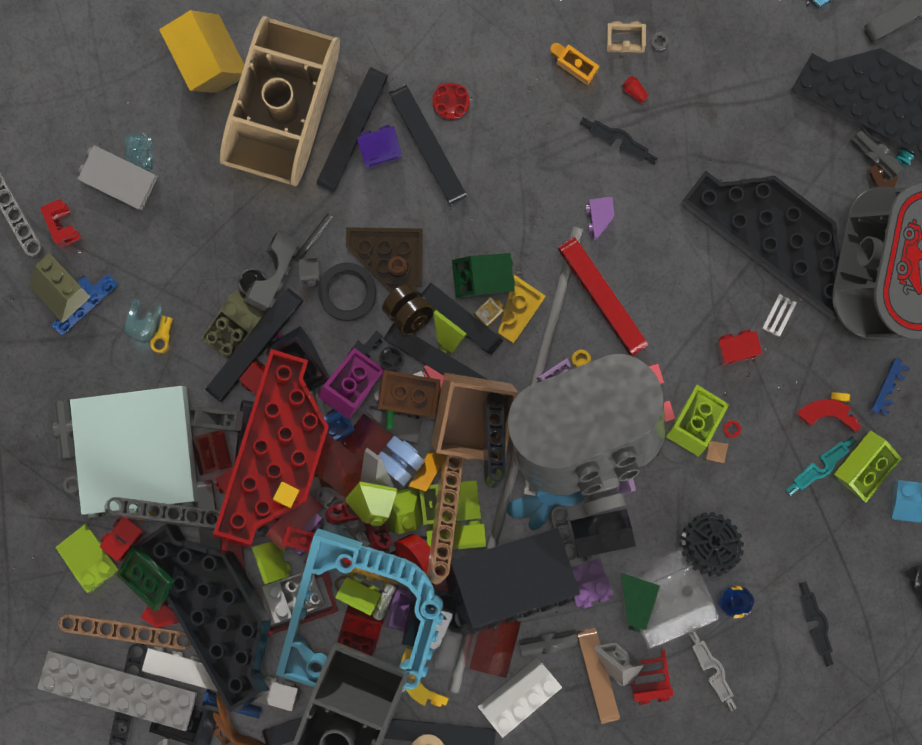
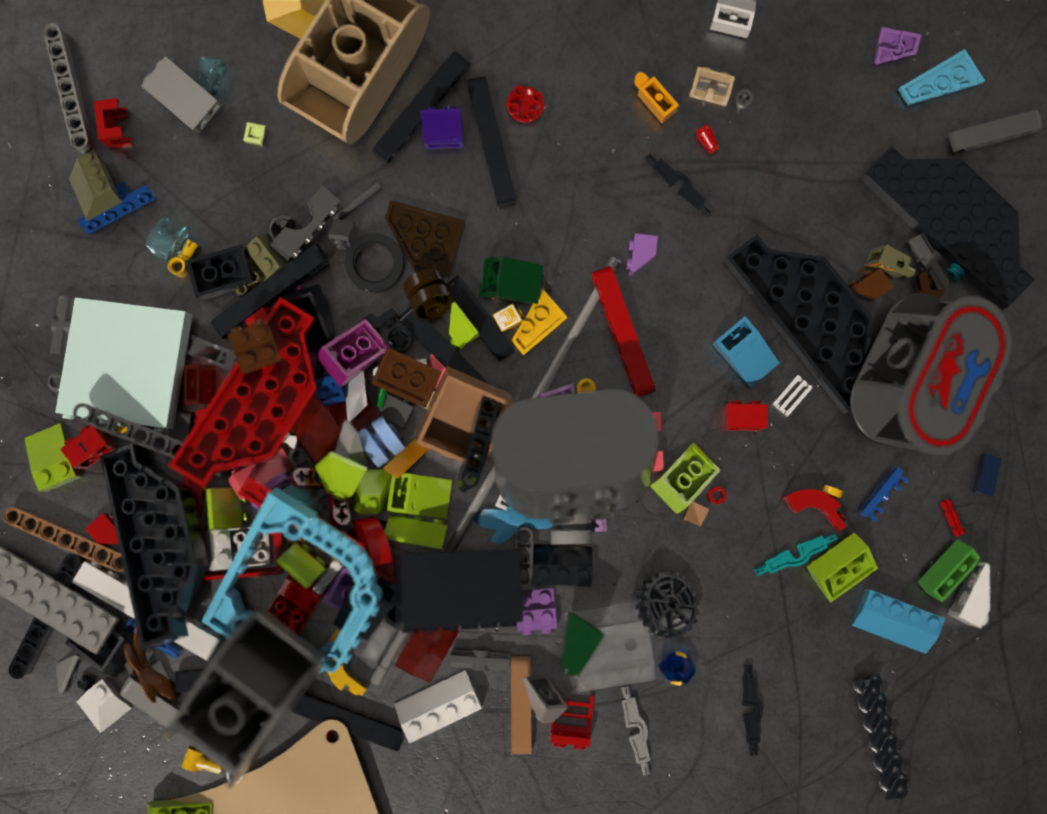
camera: 15 degrees right, 0 degrees up
dark green tile [117,545,174,612] -> none
yellow tile [273,482,299,509] -> none
reddish brown plate [388,256,407,276] -> none
medium nougat beam [427,455,463,584] -> none
none -> black slope [186,244,253,301]
none -> reddish brown plate [228,320,281,375]
none -> yellowish green tile [243,122,267,146]
none -> white sticker [345,371,367,422]
none -> dark azure slope [712,317,780,388]
none -> reddish brown slope [848,268,894,301]
none -> olive torso [865,244,916,278]

